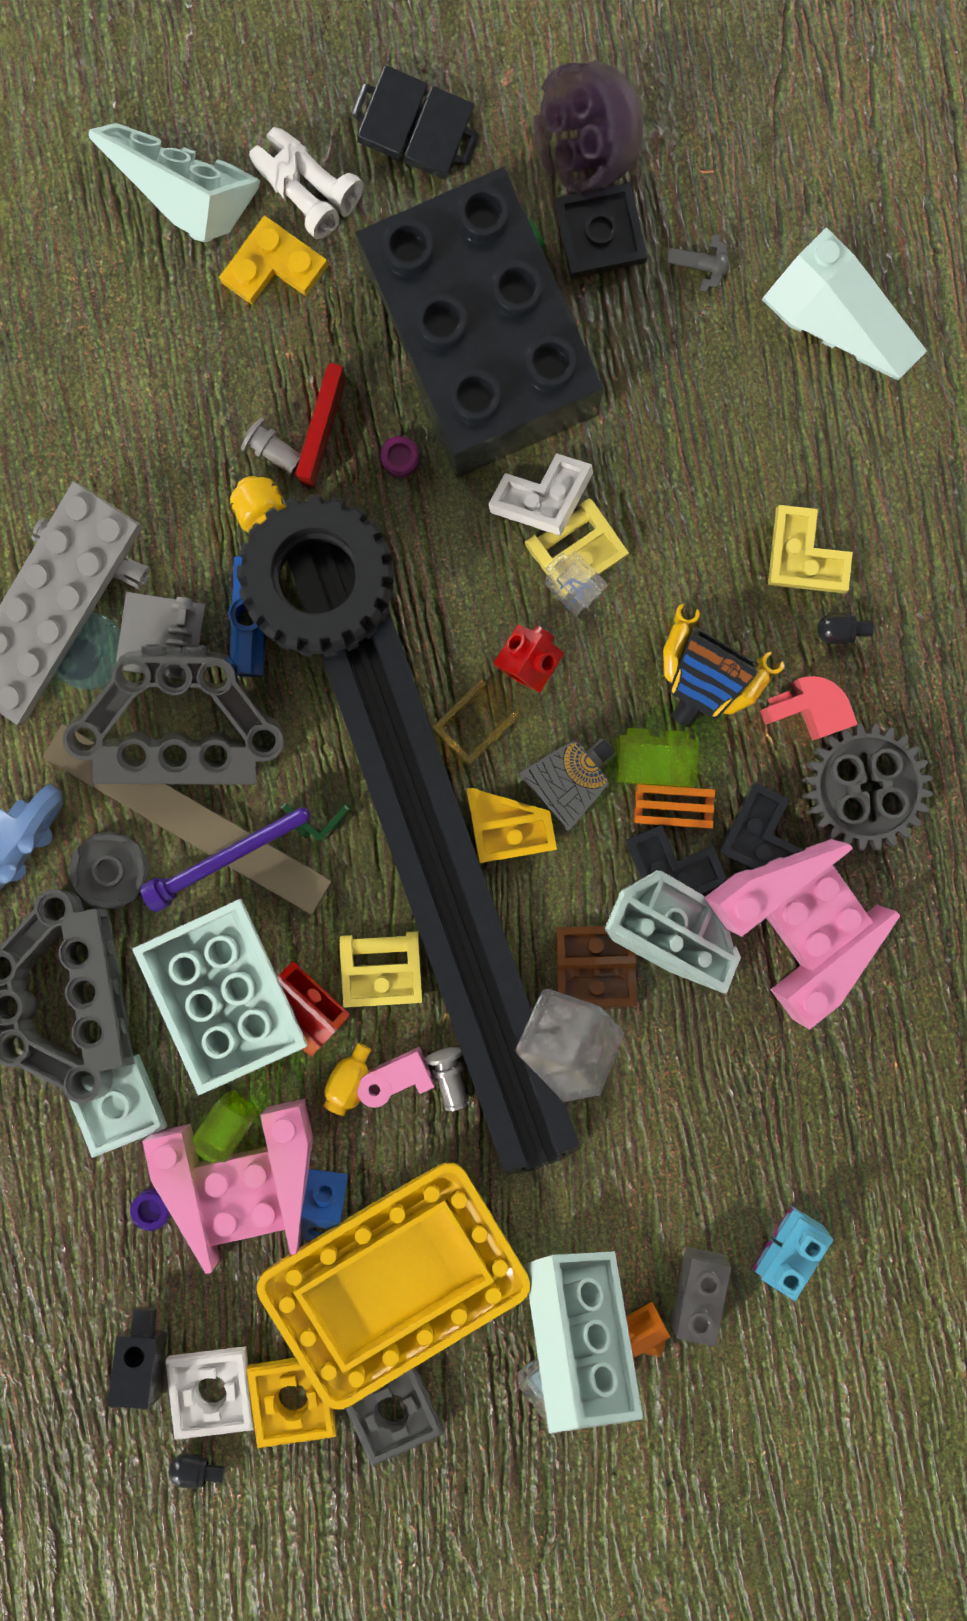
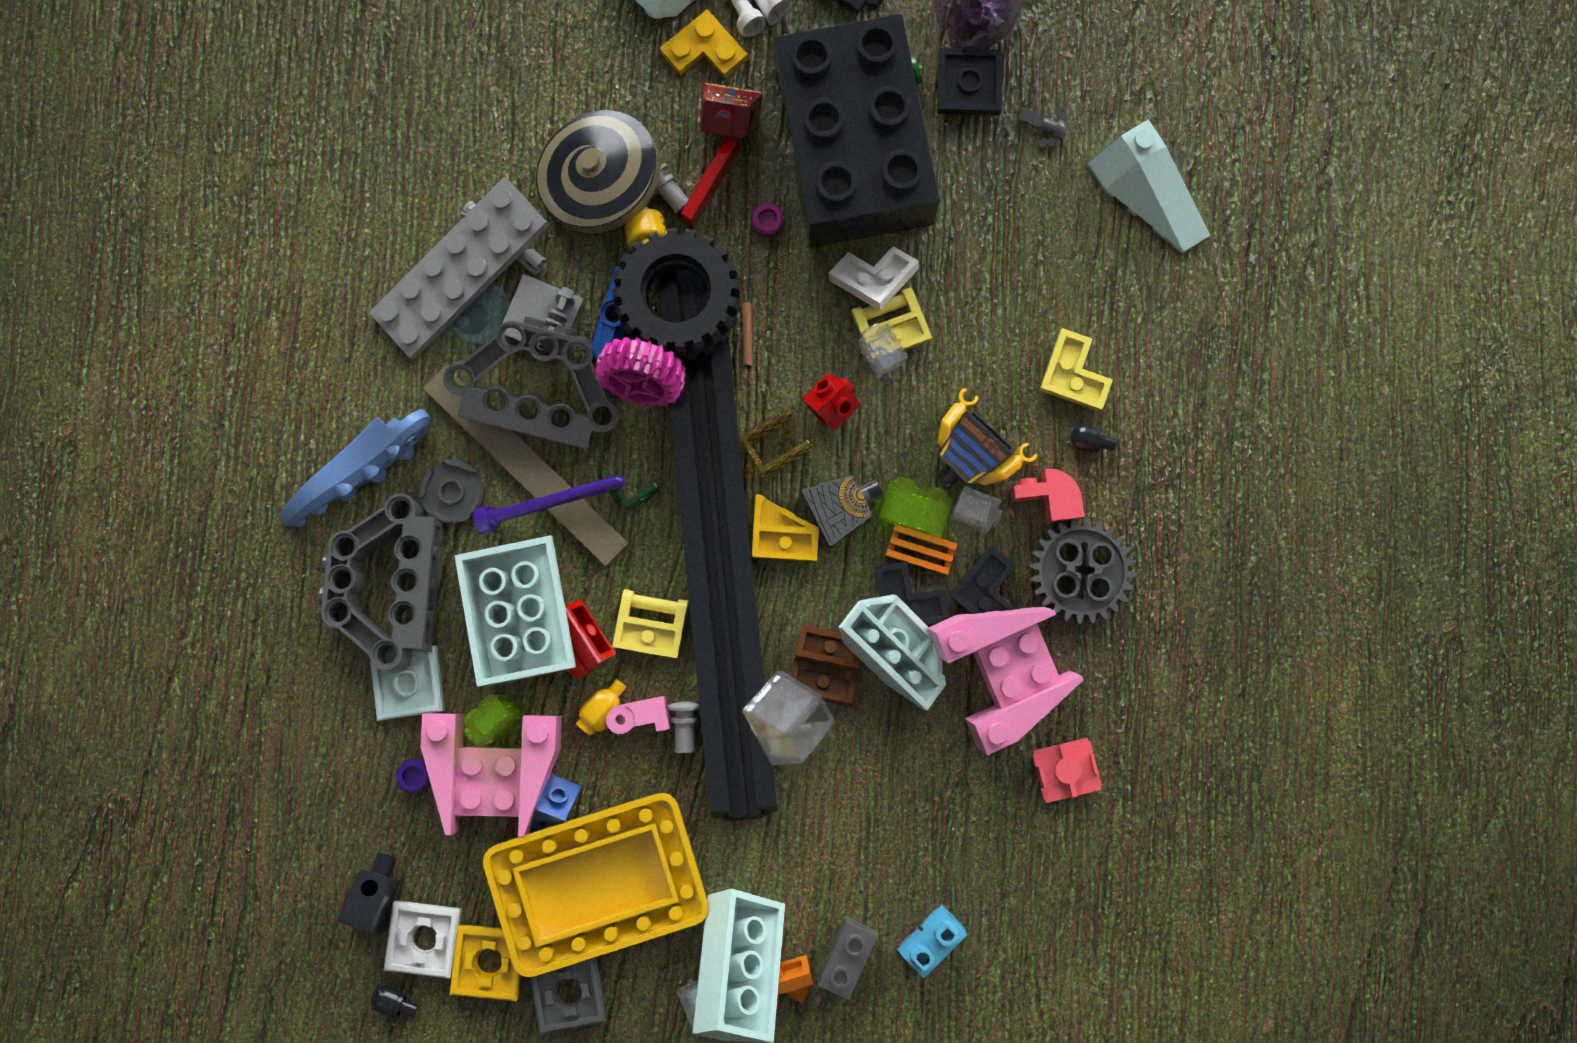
camera: 20 degrees right, 5 degrees down
none -> dish [536,110,661,233]
none -> dark pink gear [595,337,685,408]
none -> dark red torso [700,82,763,138]
none -> nougat piece [742,302,752,366]
none -> clear brick [949,486,1003,534]
none -> coral piece [1032,738,1102,803]

